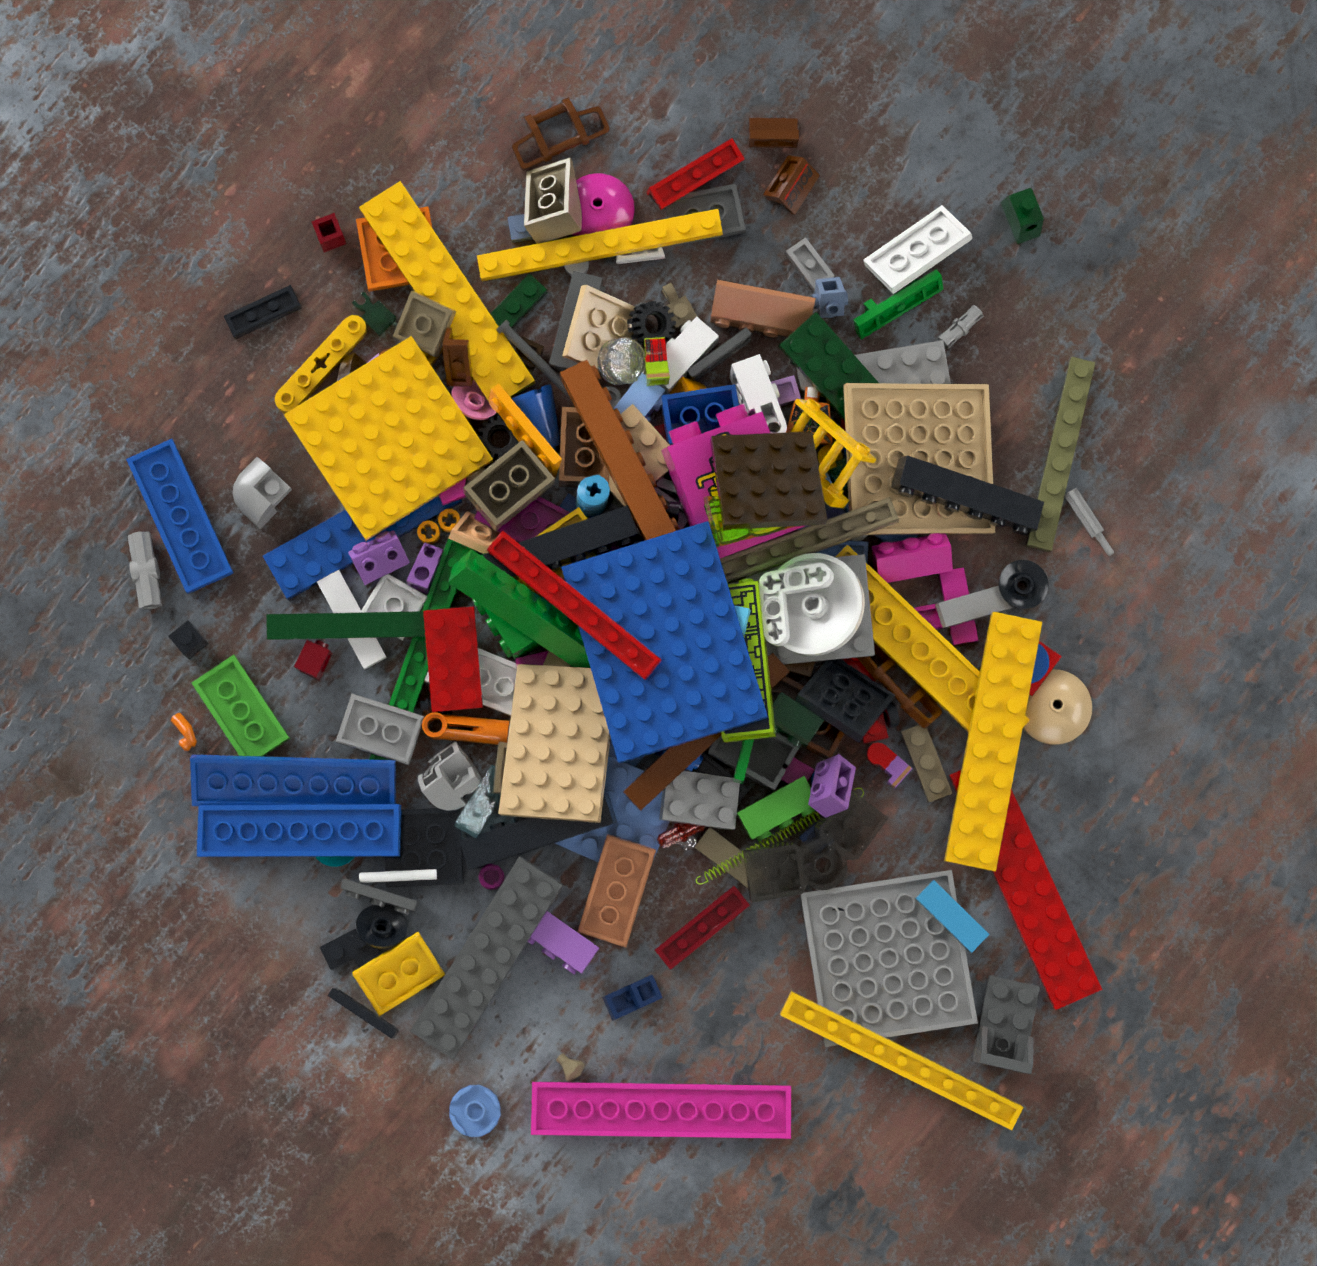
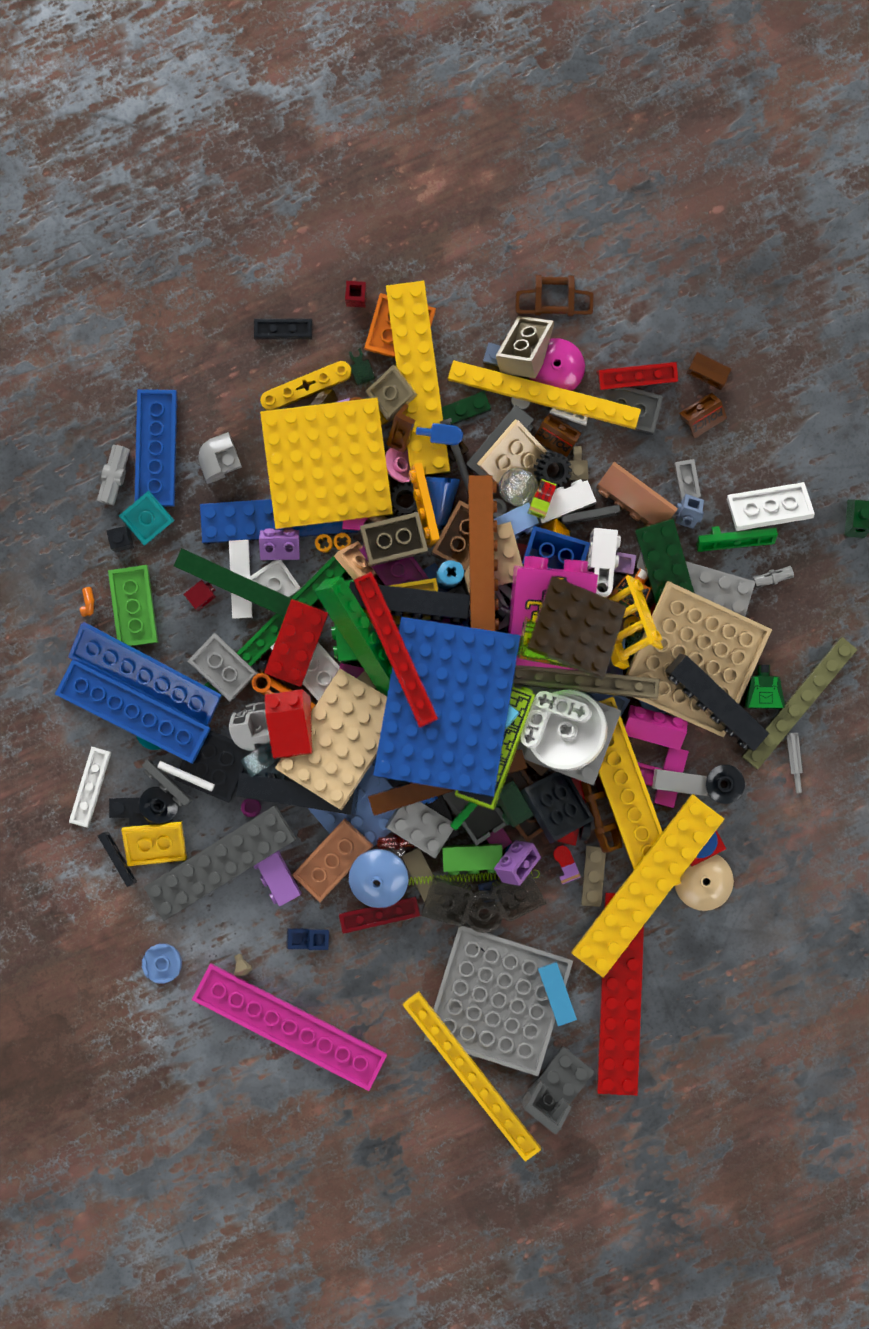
camera: 30 degrees right, 5 degrees up
medium lavender leg [406,543,444,595] -> none
none -> white tile [69,747,112,828]
none -> teal tile [119,491,175,546]
none -> red slope [265,689,313,759]
none -> medium blue dish [349,849,409,908]
none -> blue piece [416,423,463,445]
none -> reddish brown panel [534,413,582,457]
none -> torso [743,665,785,709]

